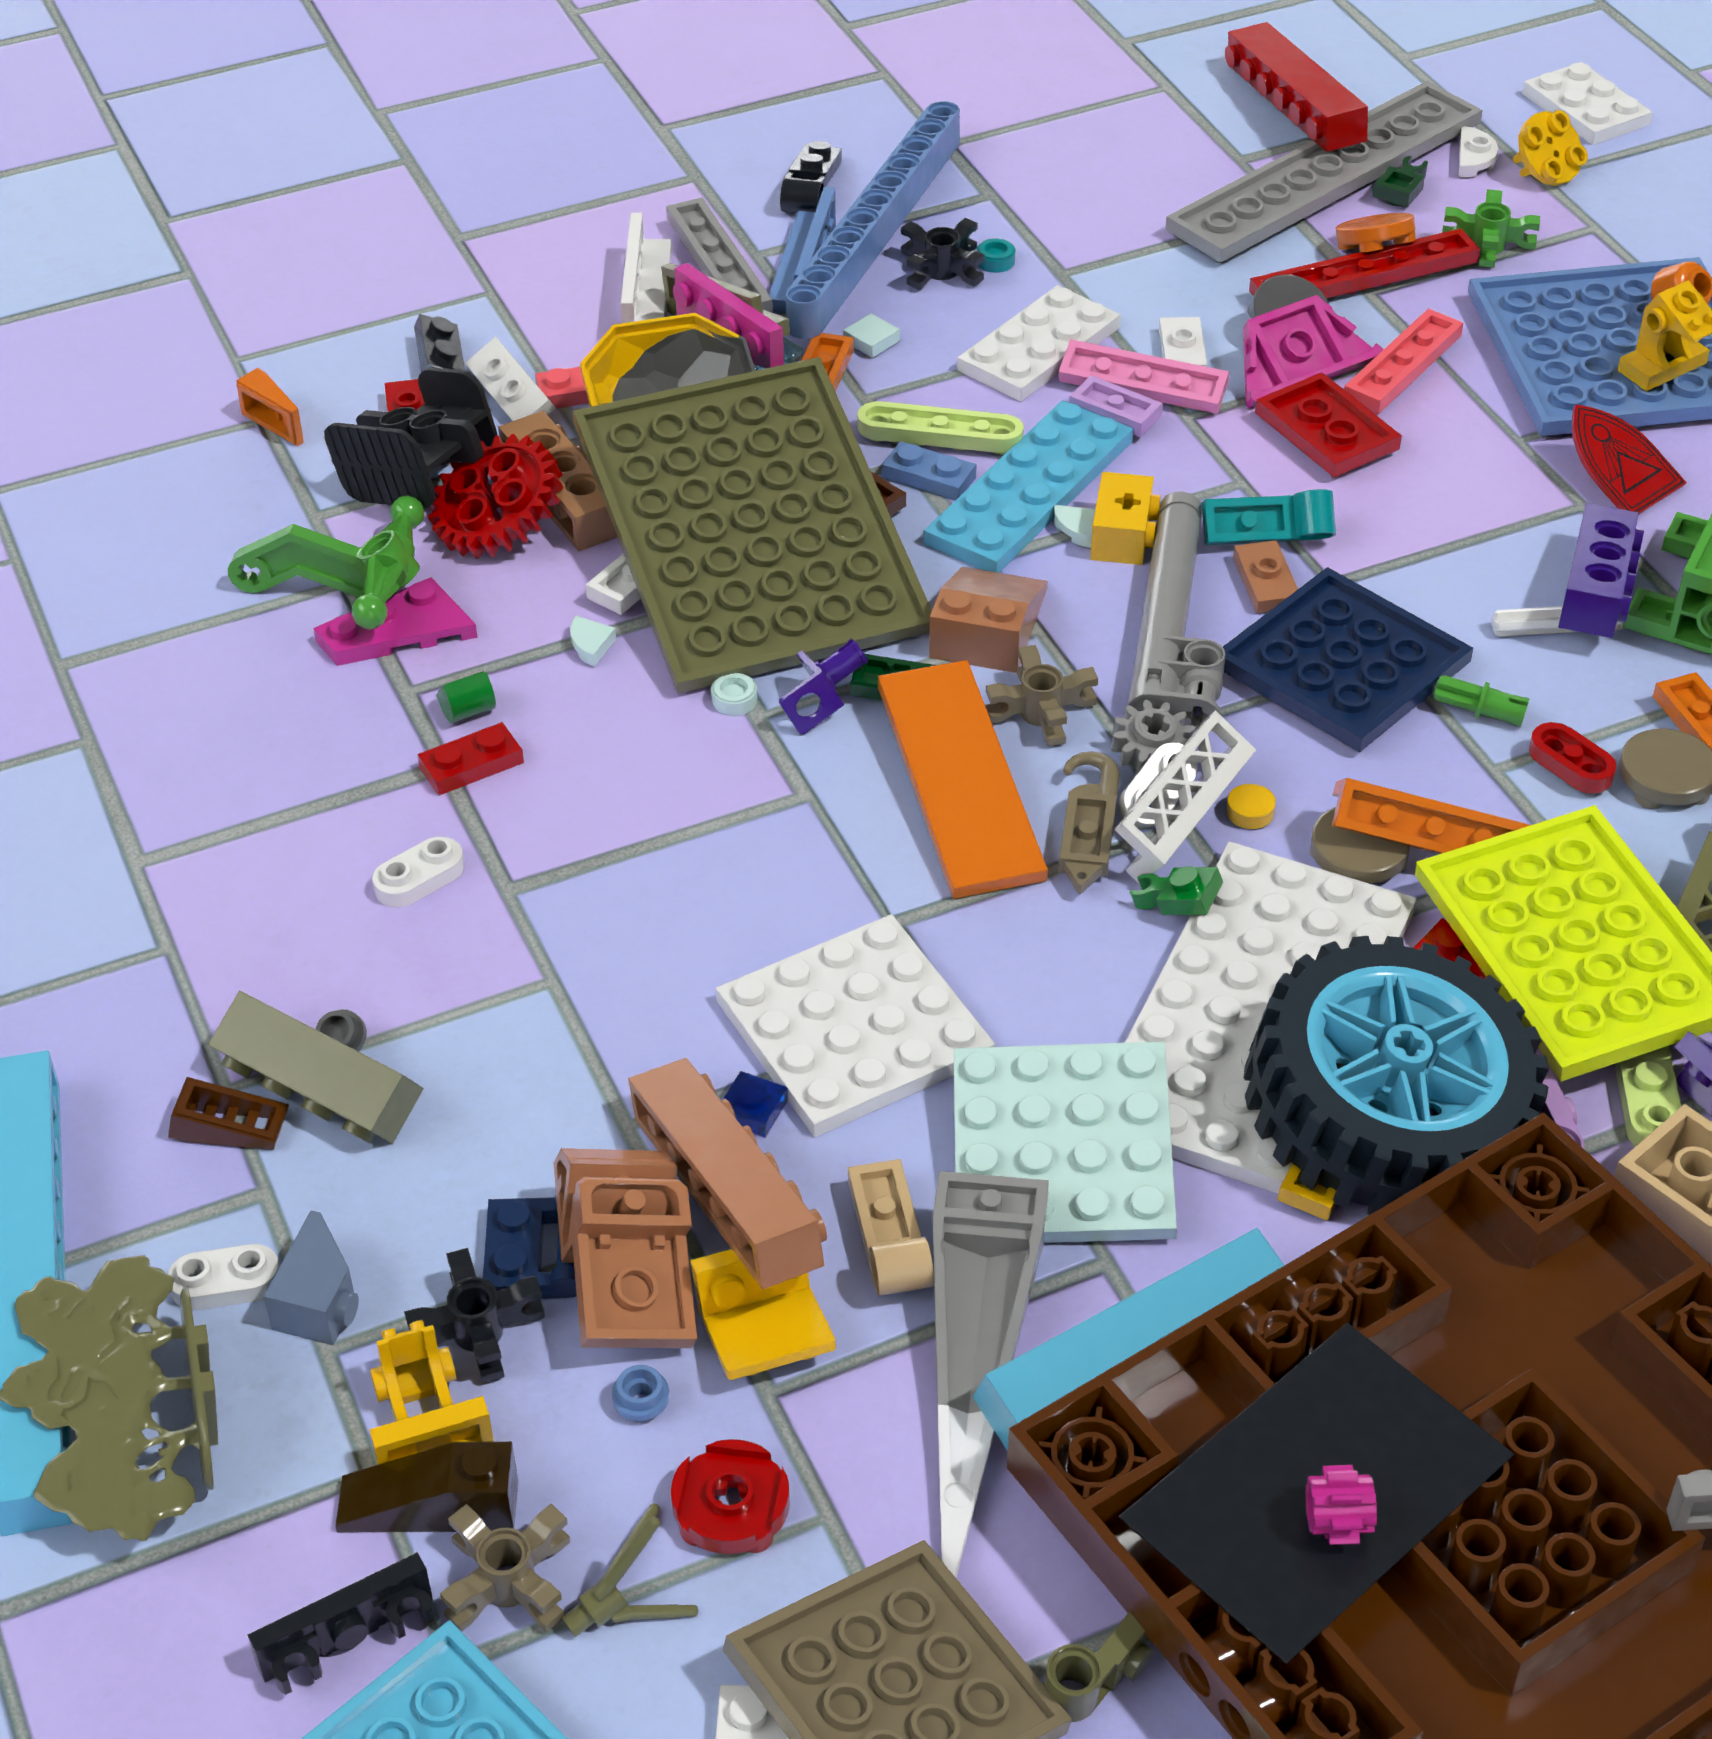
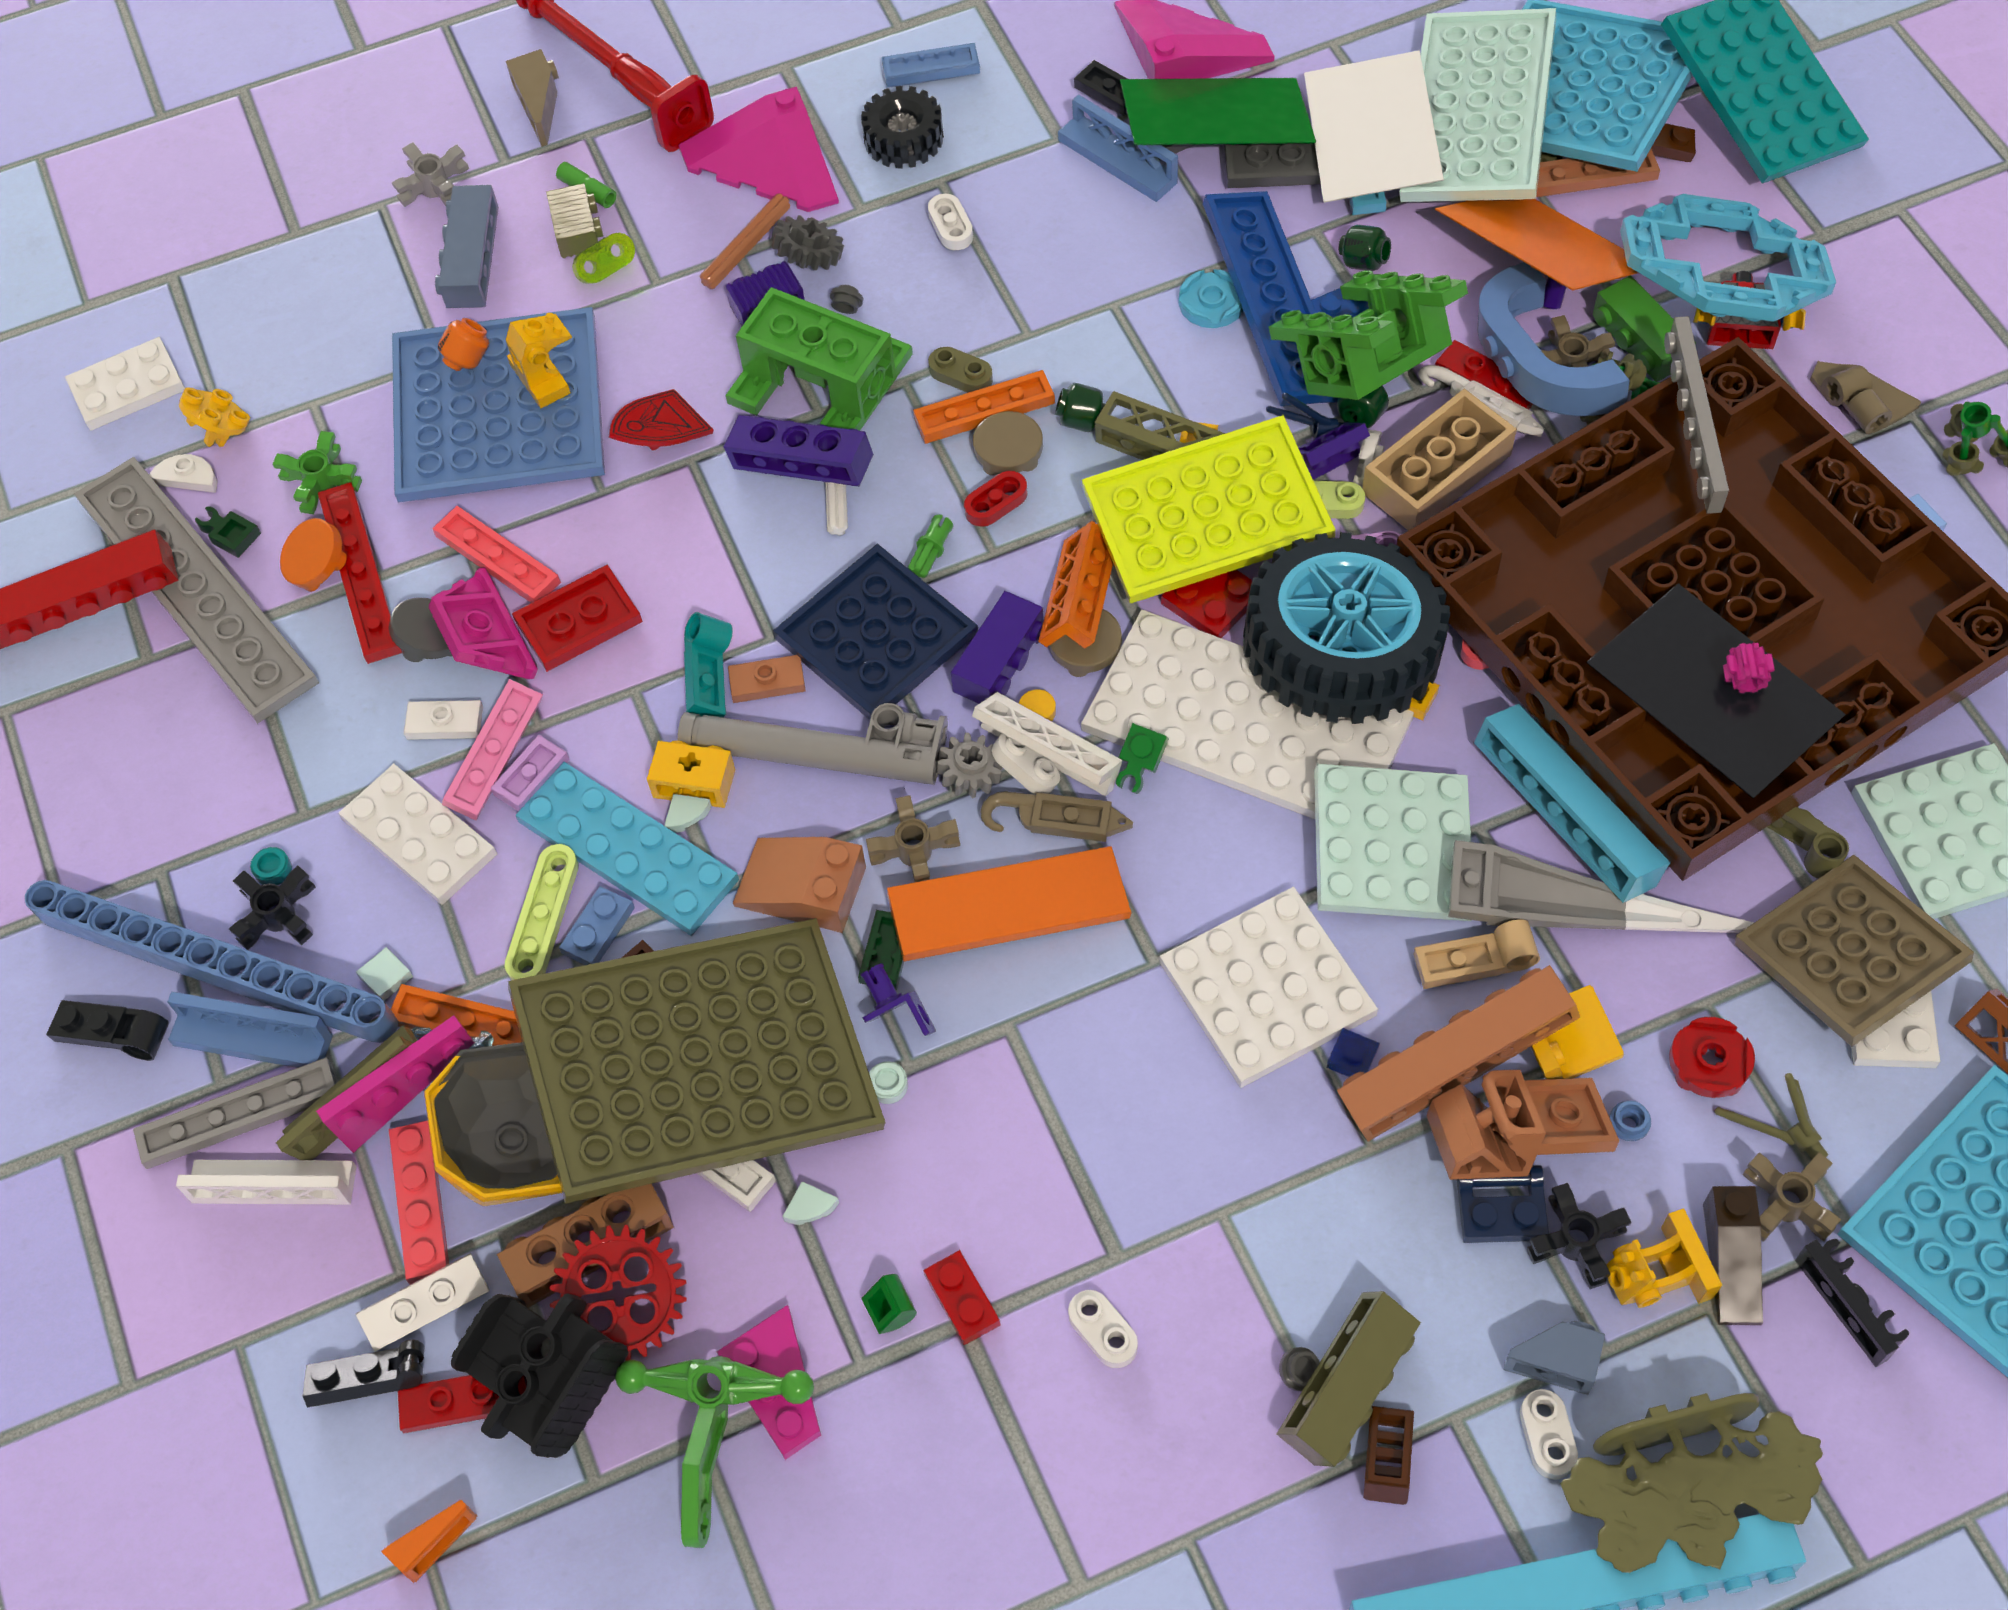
camera: 85 degrees left, 15 degrees up
none -> dark purple brick [950,591,1044,704]

